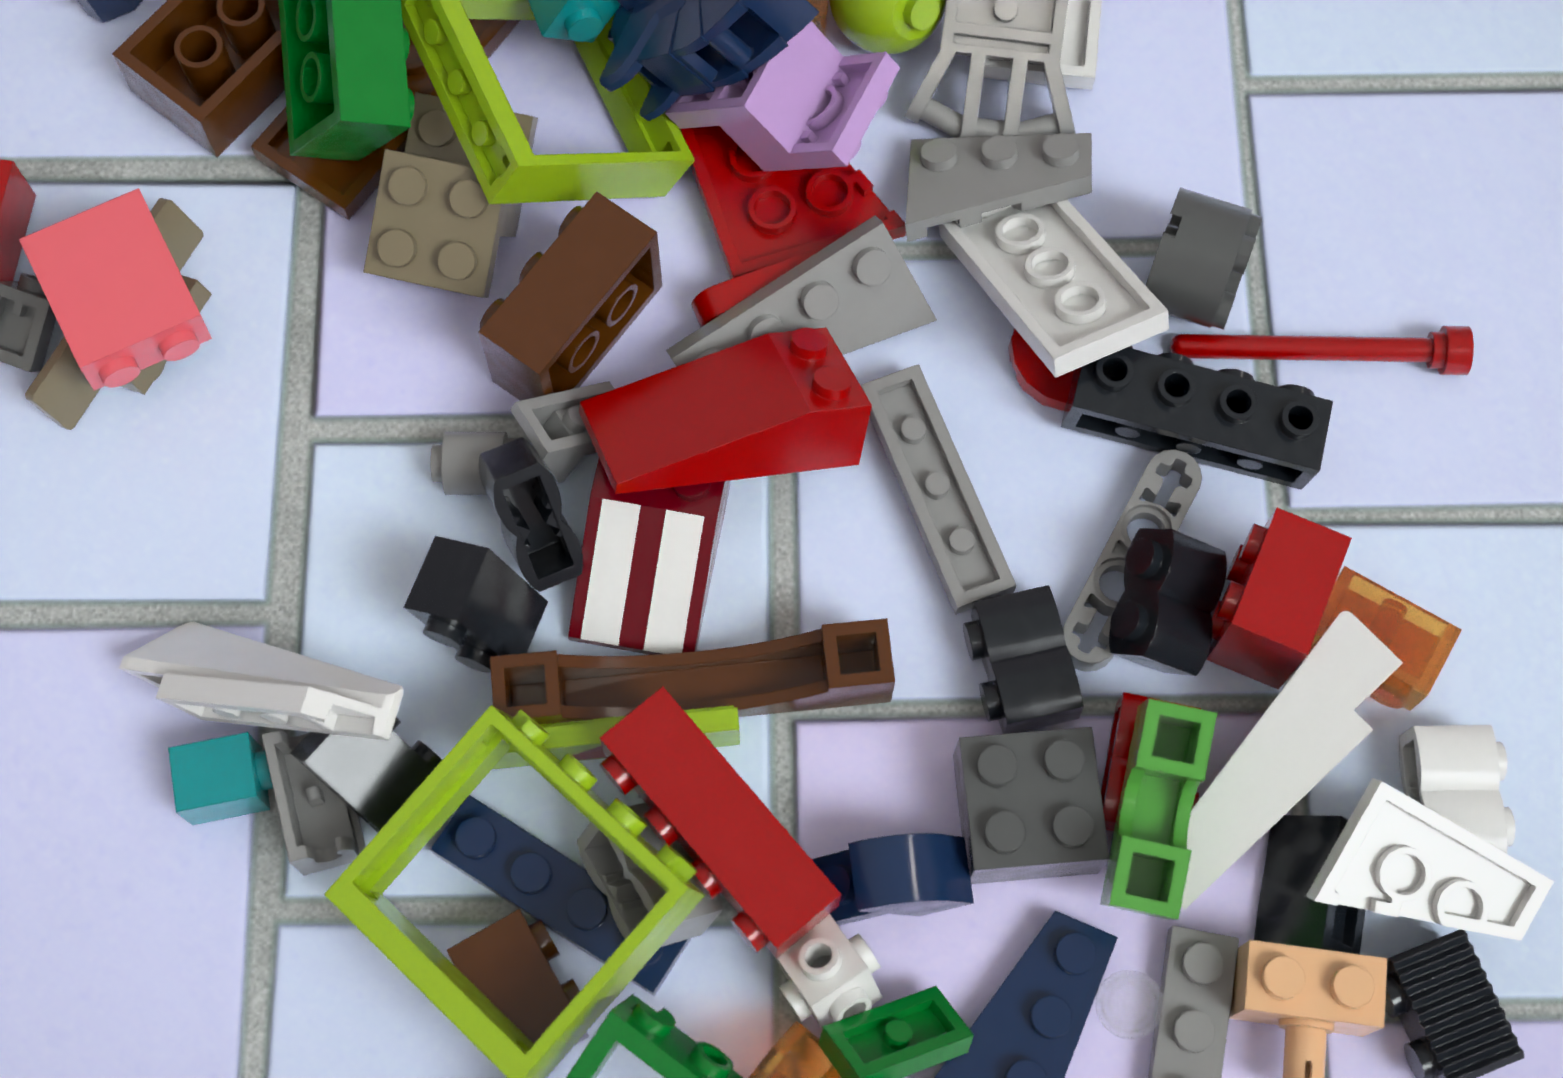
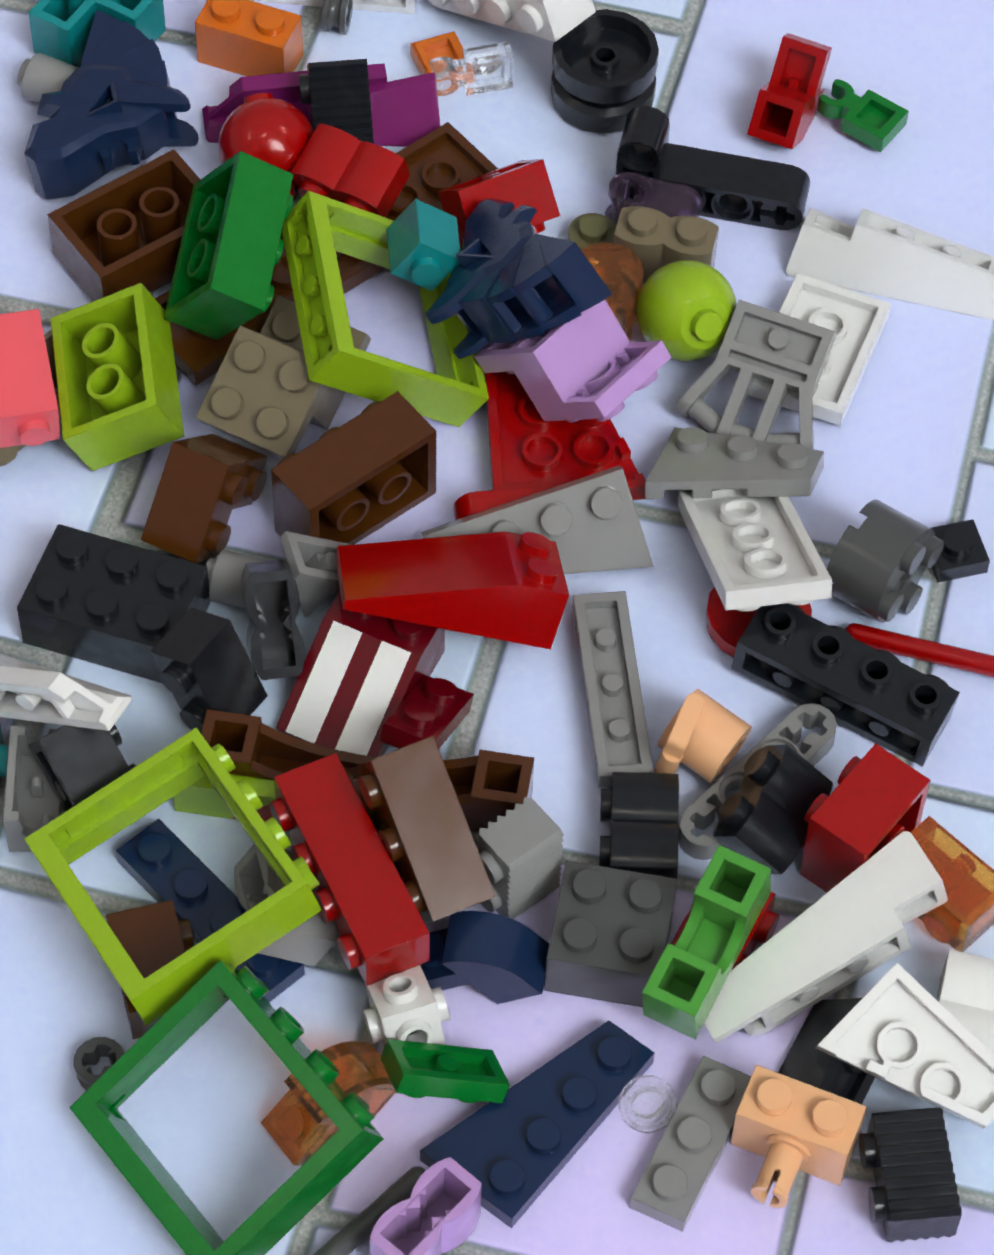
camera: 15 degrees right, 15 degrees down
none -> black brick [17,524,211,684]
none -> lime brick [50,283,185,471]
none -> reddish brown brick [141,434,268,563]
none -> reddish brown brick [350,736,496,923]
none -> dark red plate [379,675,474,749]
none -> light grey brick [478,797,564,919]
none -> light nougat piece [654,689,752,784]
none -> black plate [931,519,990,583]

